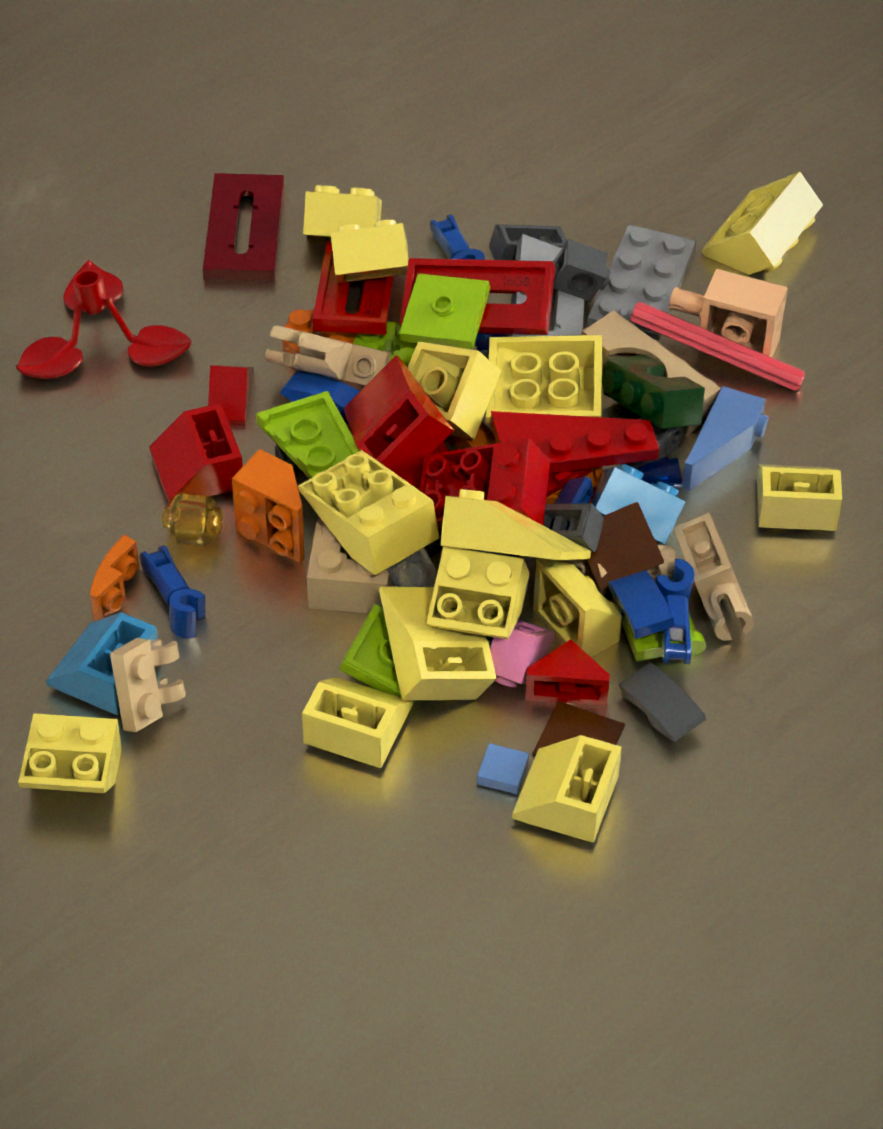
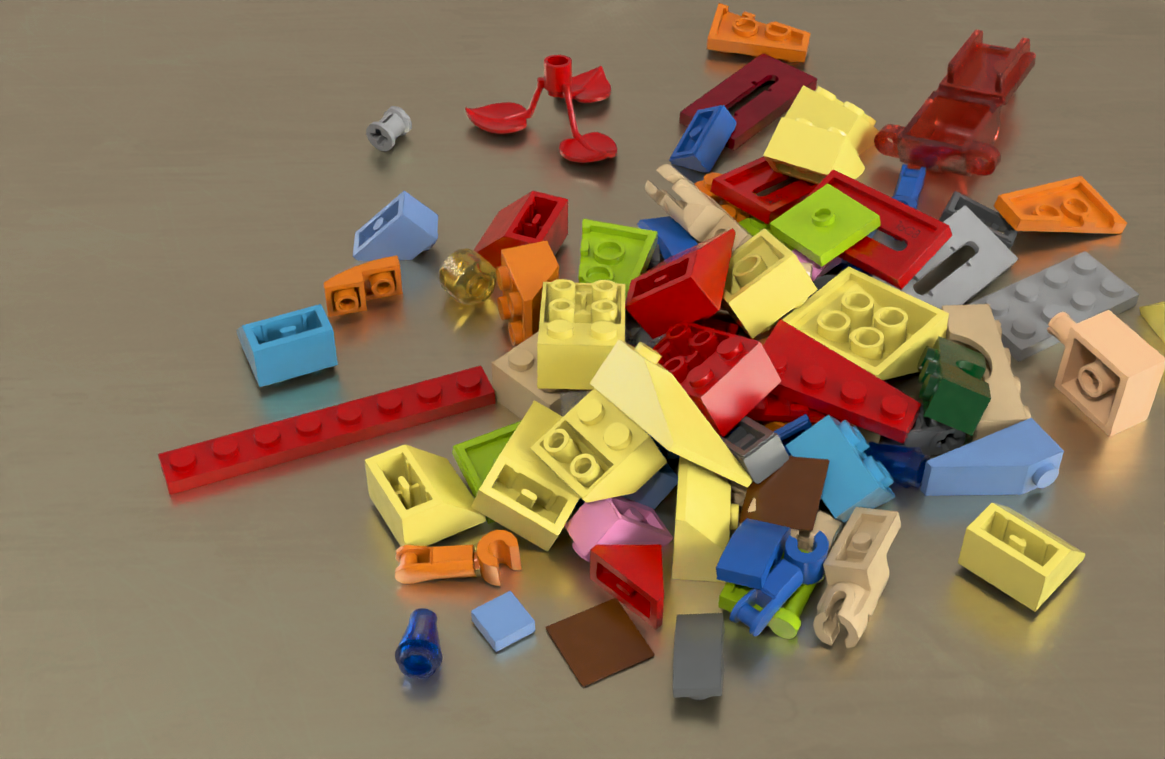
camera: 40 degrees right, 5 degrees down
light yellow slope [18,713,122,793] -> none
tan plate [110,638,186,732] -> none
blue piece [139,545,205,639] -> none
red slope [208,365,254,426] -> none
light yellow slope [512,735,622,843] -> none
dark grey brick [553,239,610,302] -> none
coral axle [630,302,805,391] -> none
none -> red plate [158,365,496,495]
none -> medium blue slope [353,191,438,261]
none -> orange piece [395,530,522,586]
none -> clear blue cone [395,608,443,679]
none -> blue slope [669,105,737,173]
none -> orange wing [707,3,811,62]
none -> clear red piece [874,30,1036,177]
none -> orange wing [994,176,1127,234]

